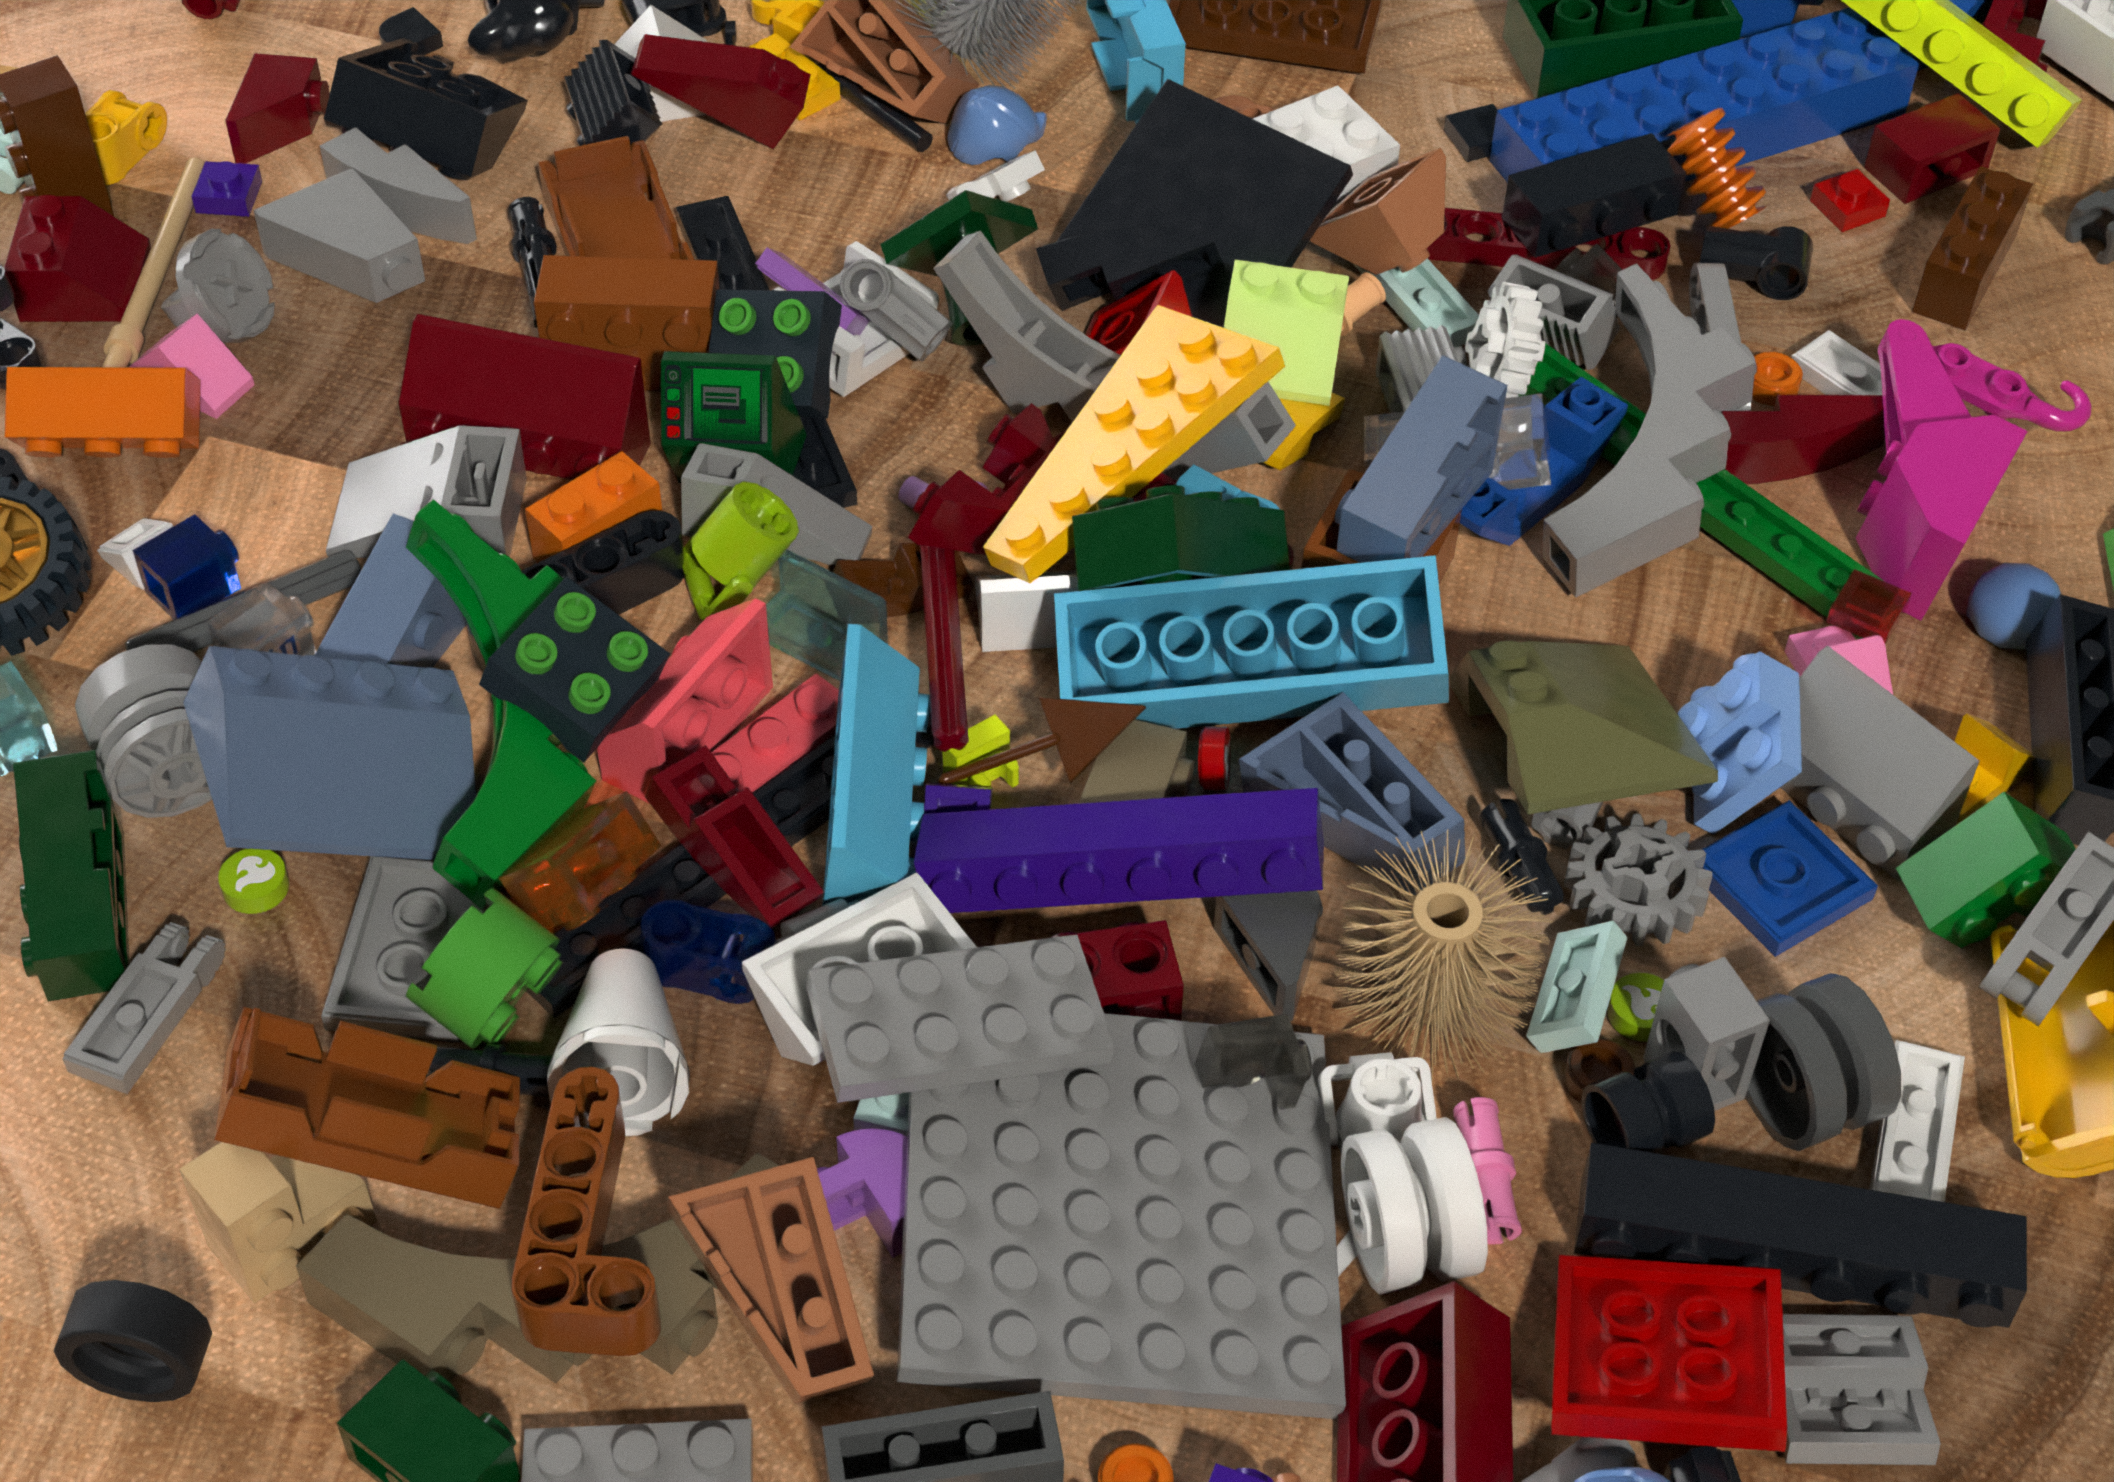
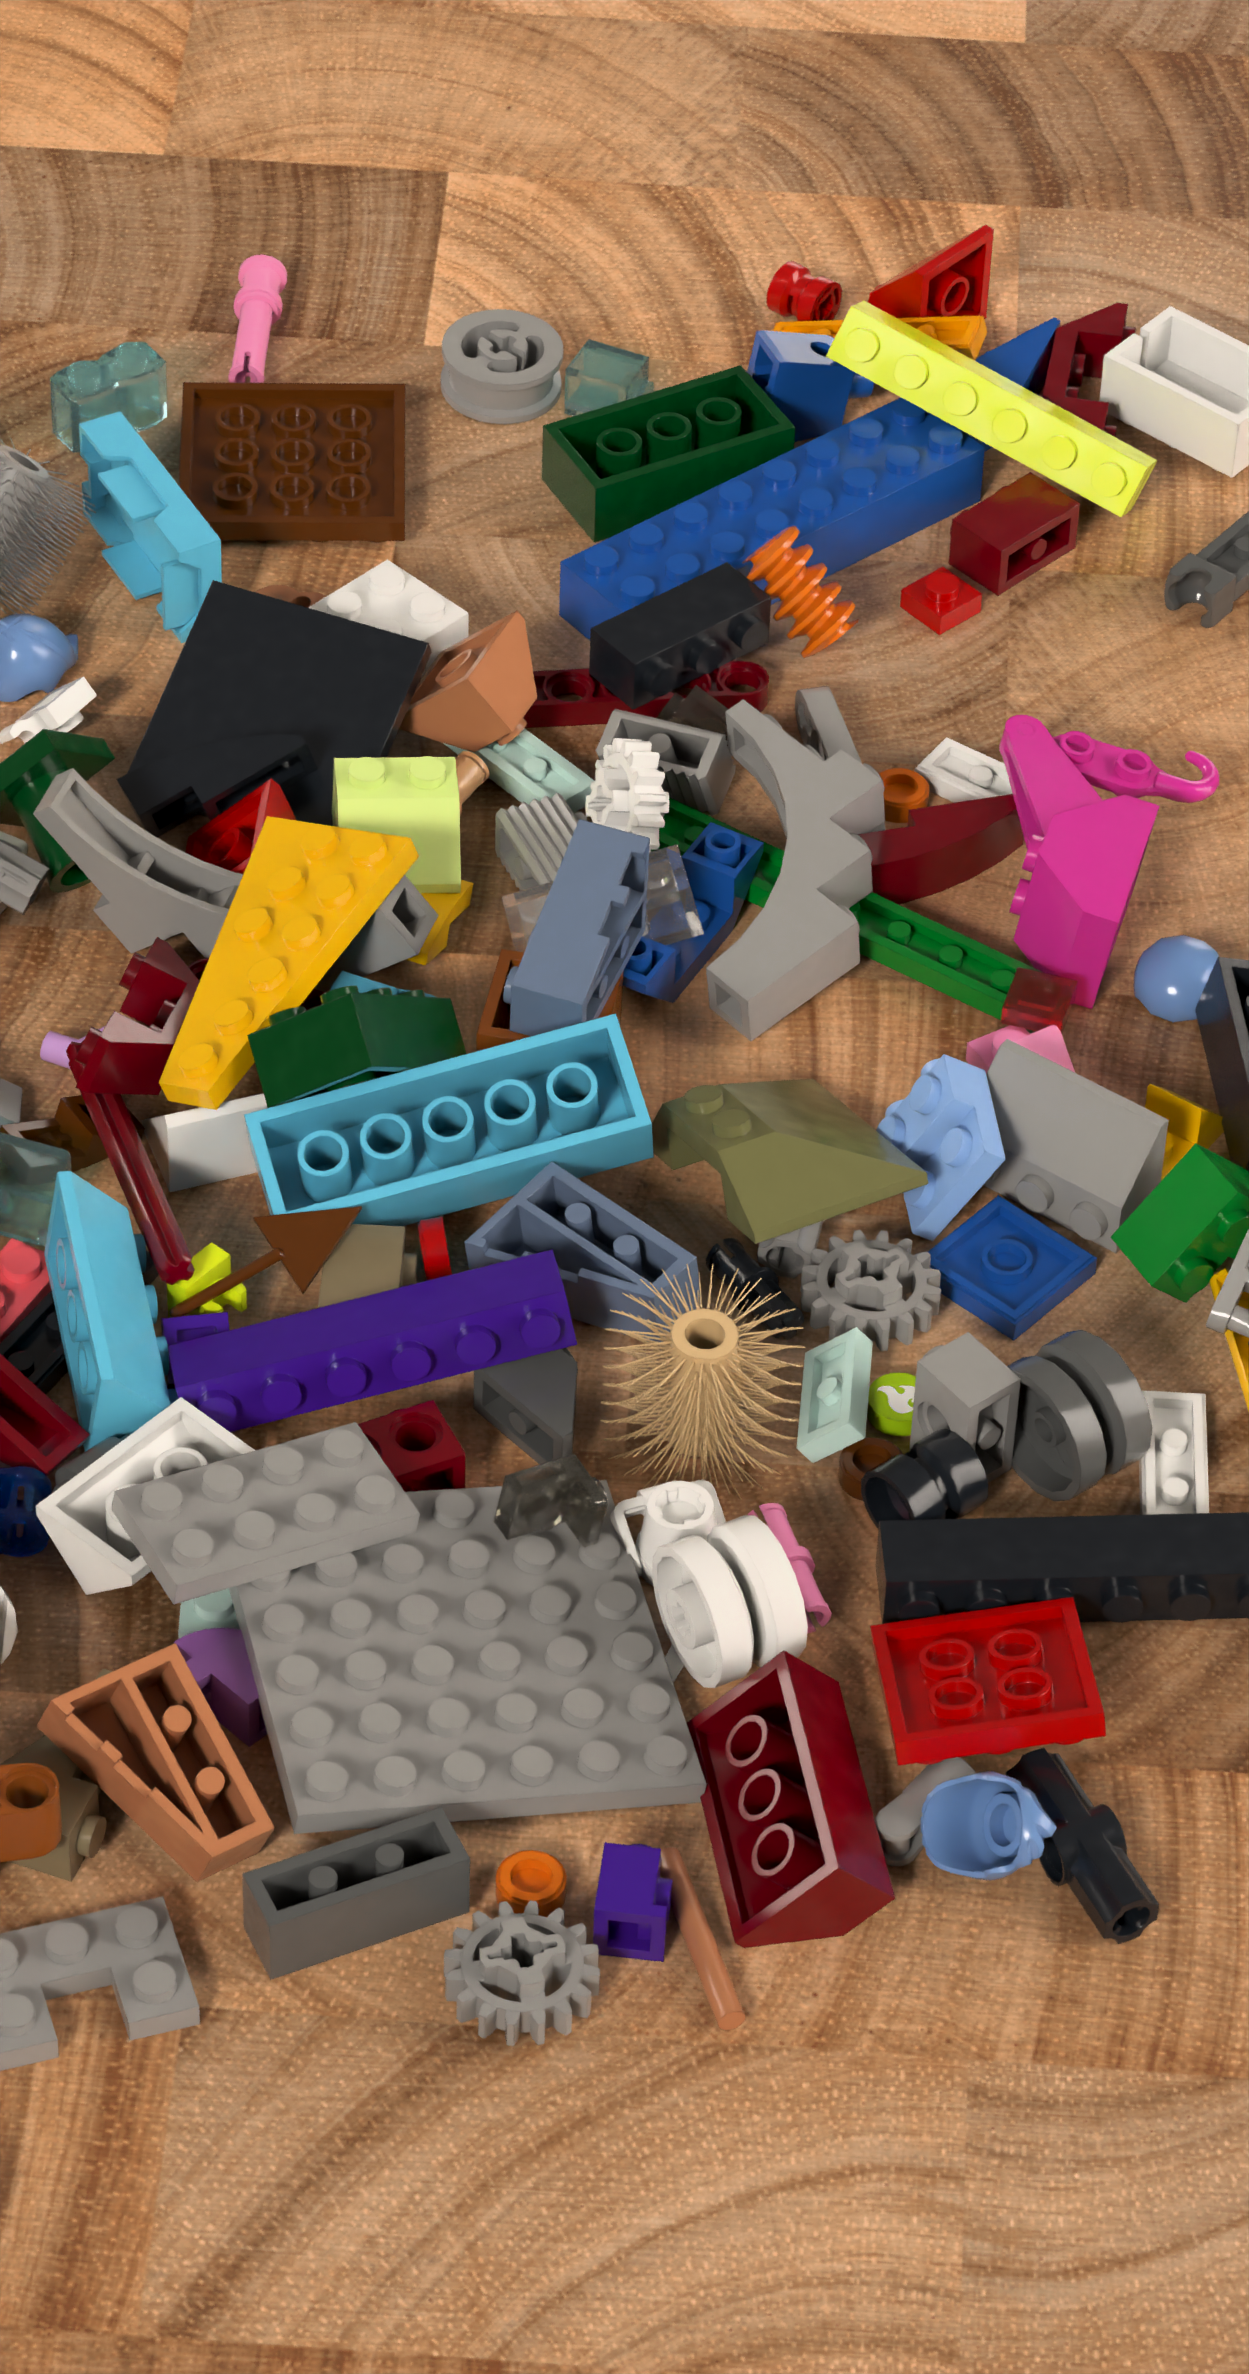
camera: 15 degrees left, 5 degrees down
black tile [1444,104,1498,162] -> none
black piece [1699,225,1813,300] -> none
light grey slope [1783,1314,1941,1465] -> none
reddish brown brick [1912,166,2033,330] -> none

